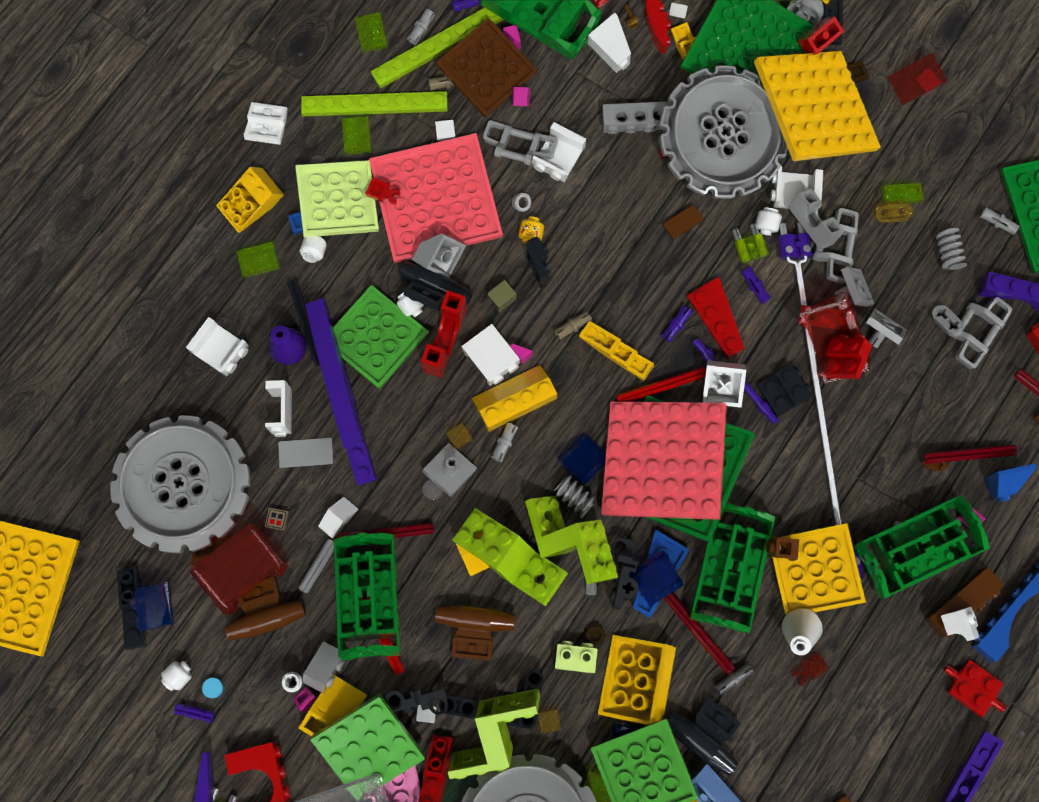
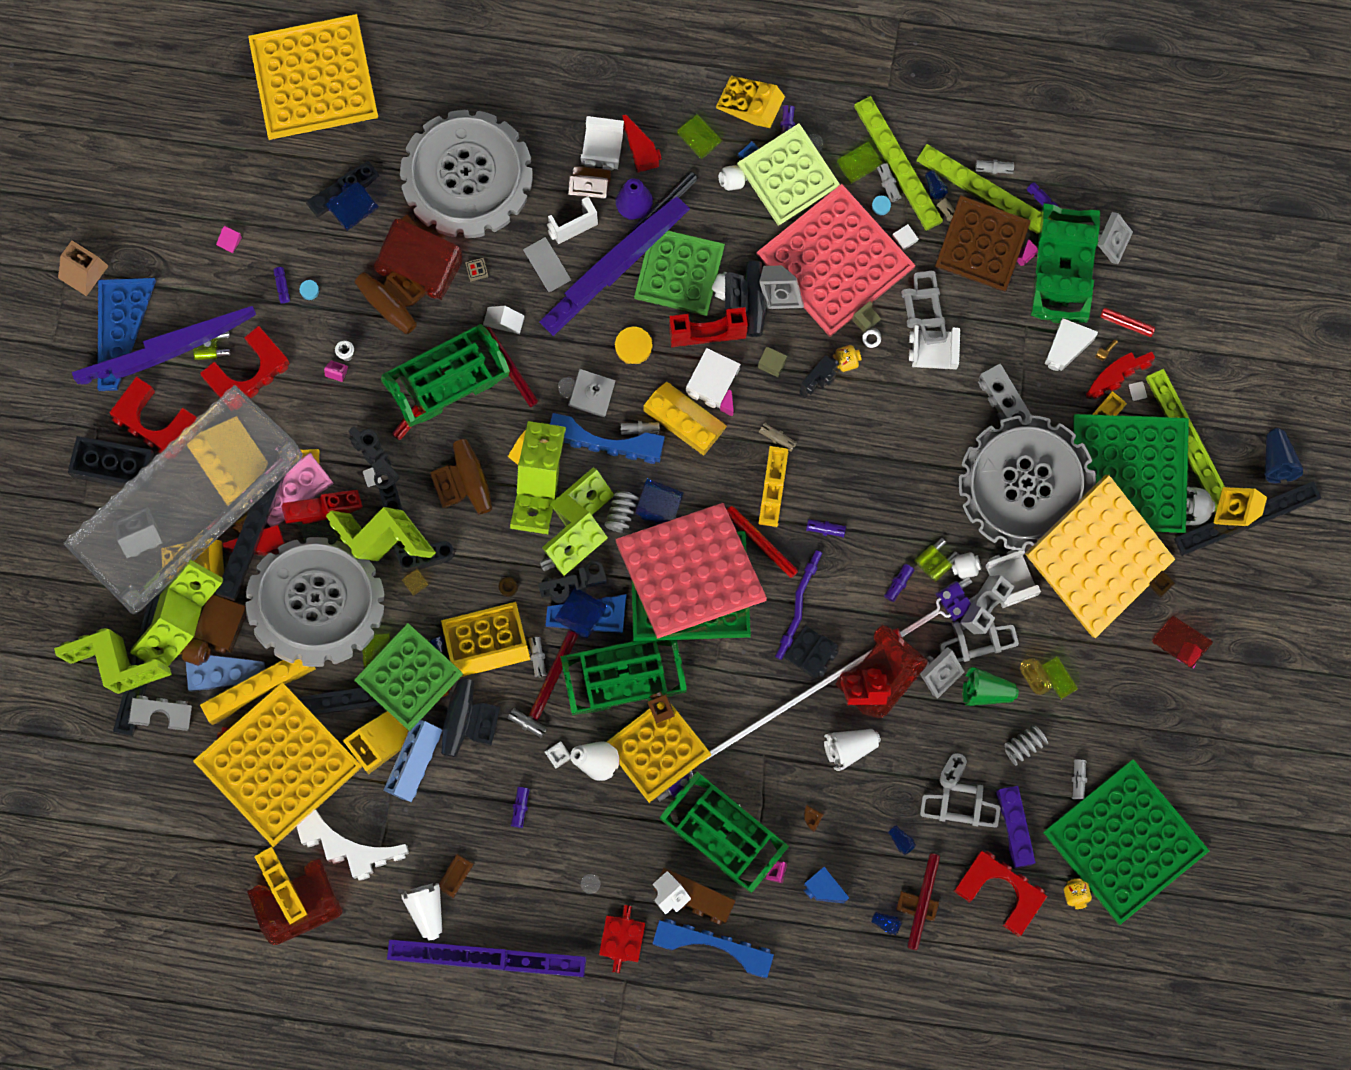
camera: 60 degrees right, 0 degrees up
white head [161,661,191,691] -> none
white slope [244,102,288,145] -> none
light grey axle [299,539,334,593] -> none
yellow slope [299,675,368,736] -> none
light grey brick [302,641,345,693] -> none
bright green plate [310,693,425,801] -> none
clear neon green plate [355,12,388,53] -> none
red plate [365,177,401,205] -> none
clear yellow tile [446,423,473,450] -> none
dark pink slope [512,87,531,106] -> none
yellowish green brick [555,641,597,673] -> none
reddish brown tile [663,204,704,240] -> none
red wing [687,277,744,359] -> none
white brick [702,360,746,407] -> none
clear red plate [791,652,830,686] -> none
red brick [797,16,844,55] -> none
light grey tile [866,308,907,348] -> none
dark red axle [923,444,1017,464] -> none
none -> dark pink slope [216,226,242,253]
none -> dark purple pin [511,787,530,828]
none -> light grey pin [528,637,547,677]
none -> white tile [545,741,571,768]
none -> blue arch [550,413,665,464]
none -> panel [568,166,611,198]
none -> clear tile [581,874,601,894]
none -> yellow tile [615,327,652,364]
none -> red slope [622,114,662,172]
none -> dark purple pin [780,105,795,135]
none -> white cone [824,729,881,771]
none -> olive panel [852,301,881,333]
none -> medium azure tile [872,196,891,215]
none -> light grey pin [877,163,901,202]
none -> clear blue cone [888,825,916,855]
none -> clear blue cone [925,170,948,199]
none -> green cone [962,667,1019,706]

